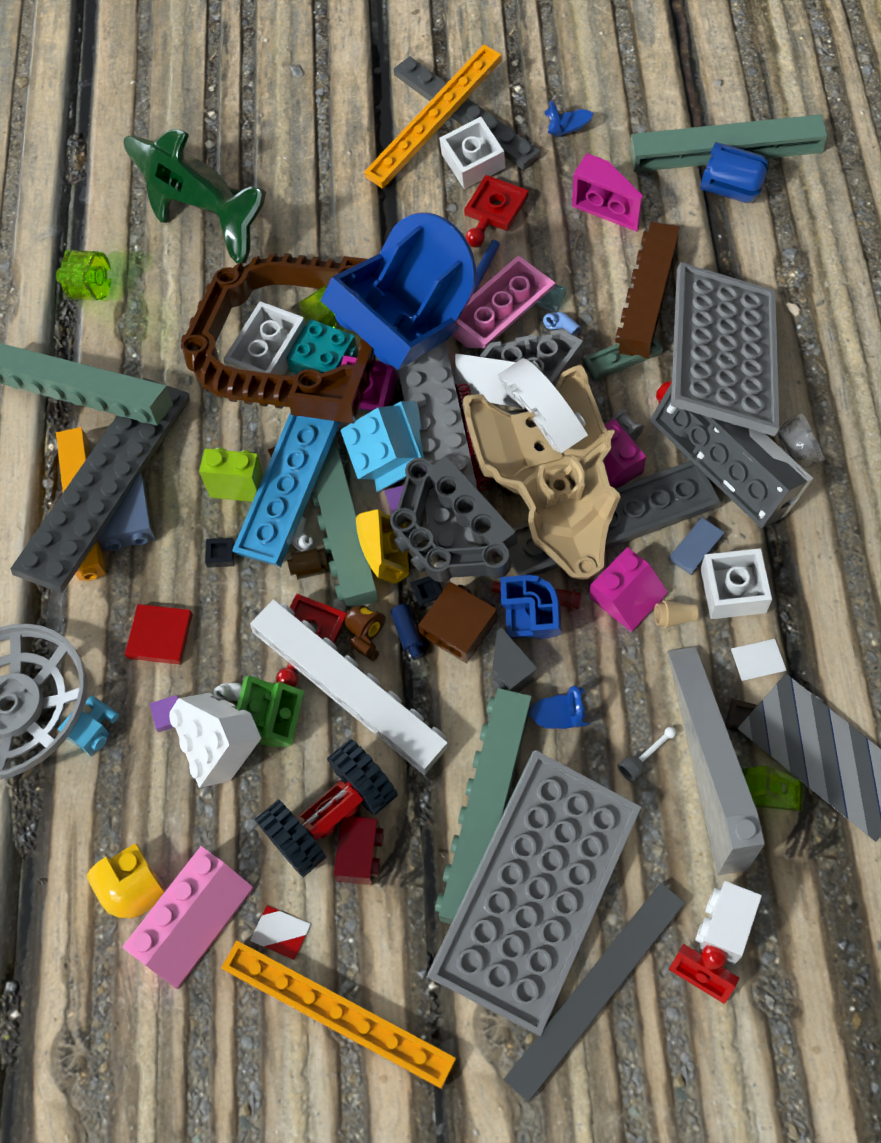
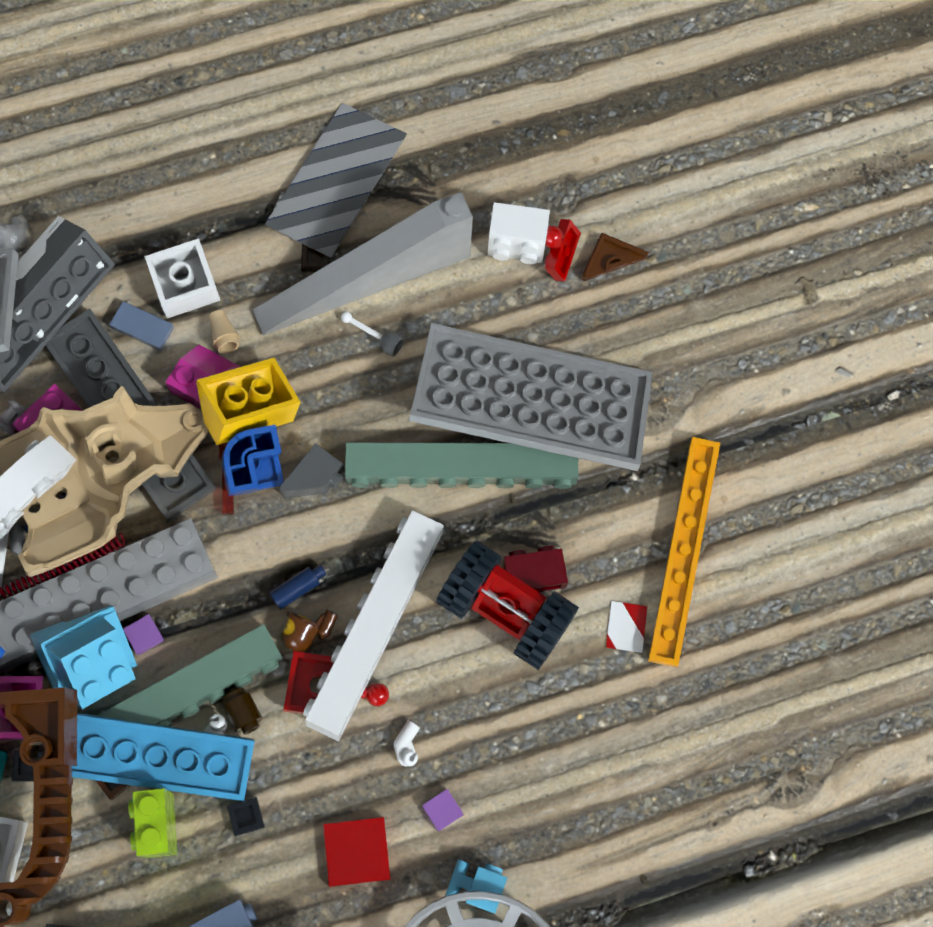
camera: 115 degrees left, 10 degrees up
yellow brick [86,843,165,919] -> none
bright pink slope [122,846,254,990] -> none
white brick [170,693,261,788] -> none
bright green brick [236,675,304,747] -> none
yellow slope [356,509,409,584] -> none
dark grey brick [390,456,518,582] -> none
black tile [410,576,443,610] -> none
reddish brown brick [418,582,497,664] -> none
dark grey tile [503,882,685,1103] -> none
blue piece [529,685,591,729] -> none
white sticker [731,639,787,681] -> none
clear neon green slope [741,765,802,811] -> none
none -> yellow slope [196,358,301,445]
none -> reddish brown tile [581,233,649,281]

